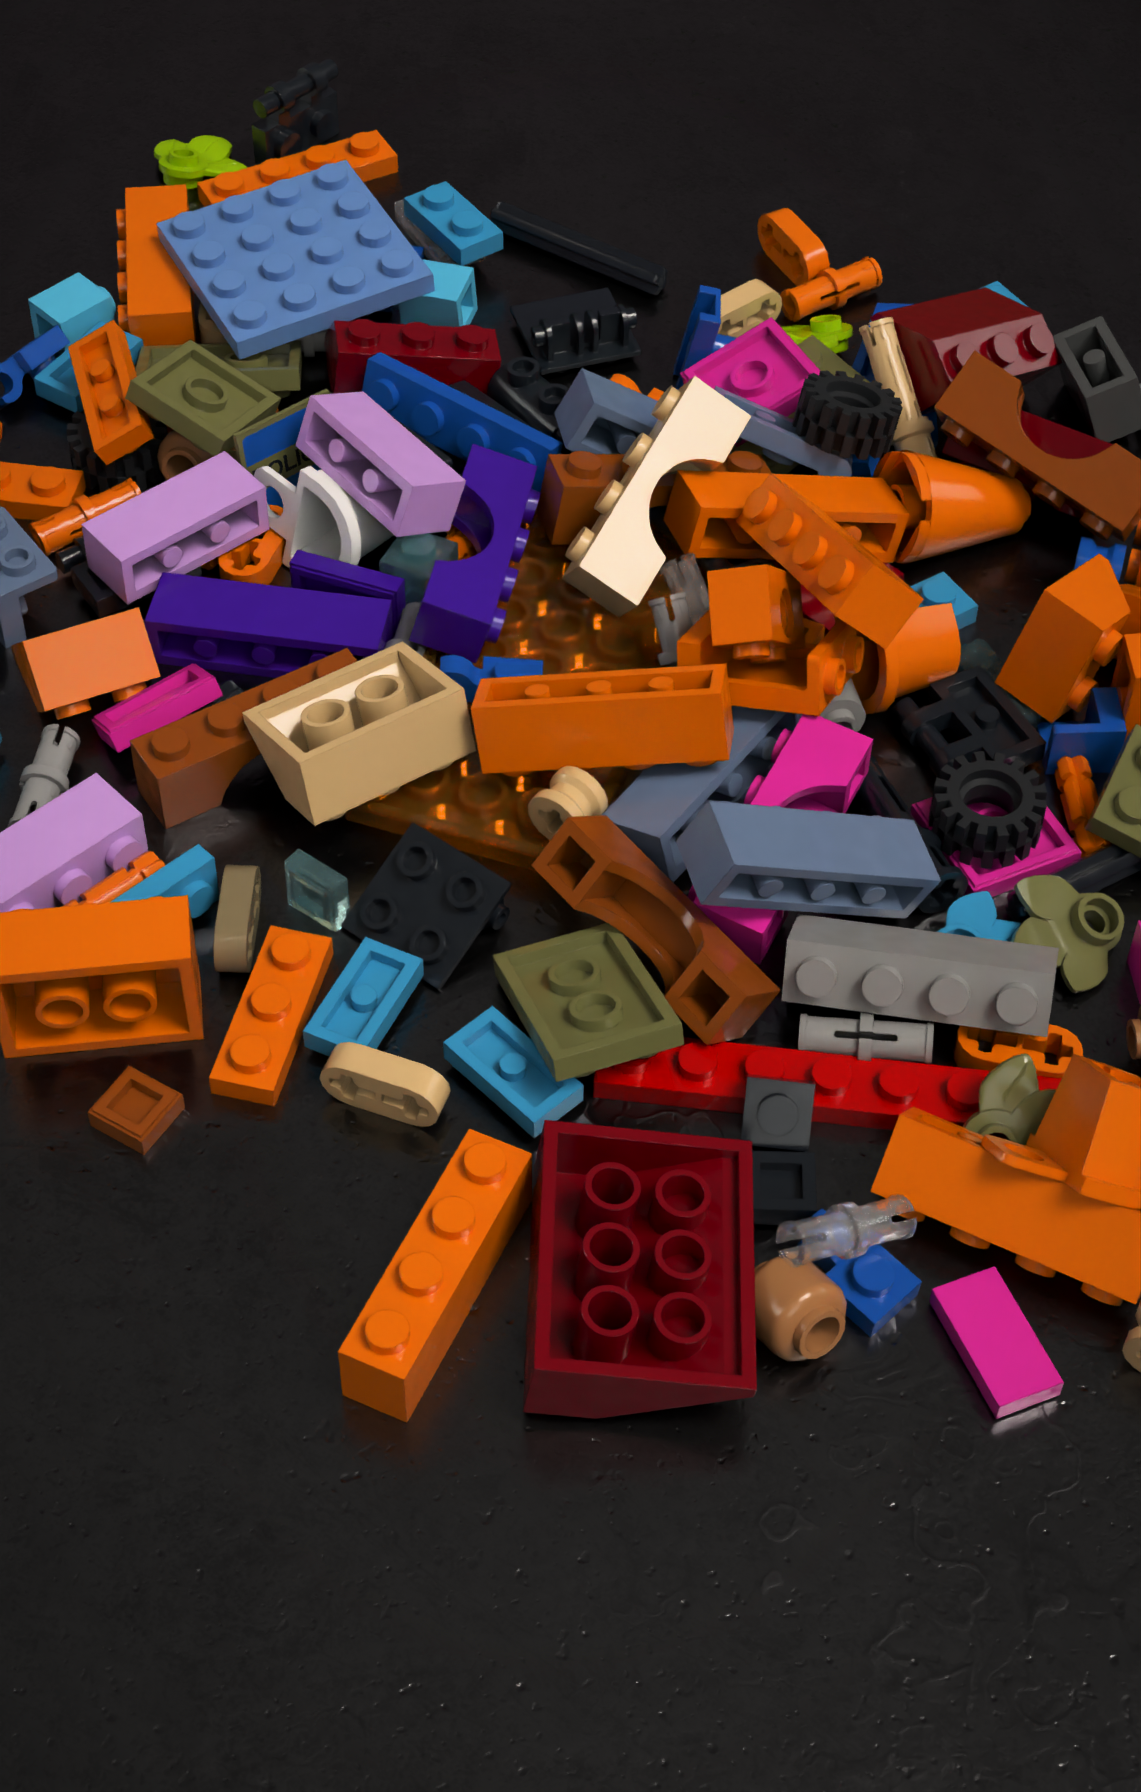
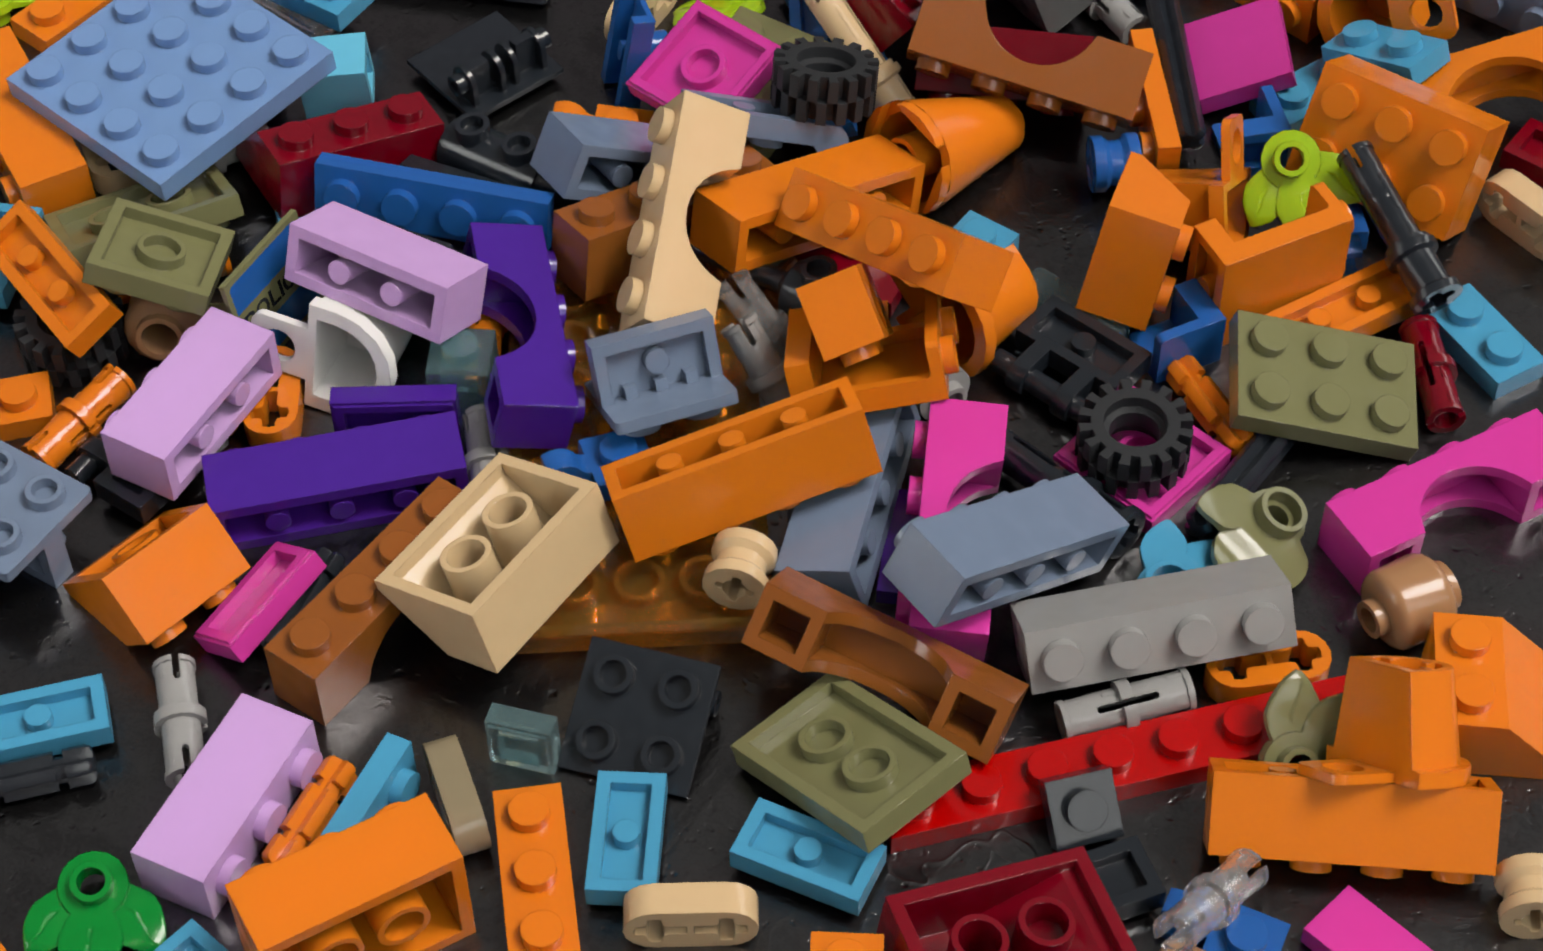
camera: 20 degrees left, 0 degrees up
none -> sand blue bracket [584,308,739,437]

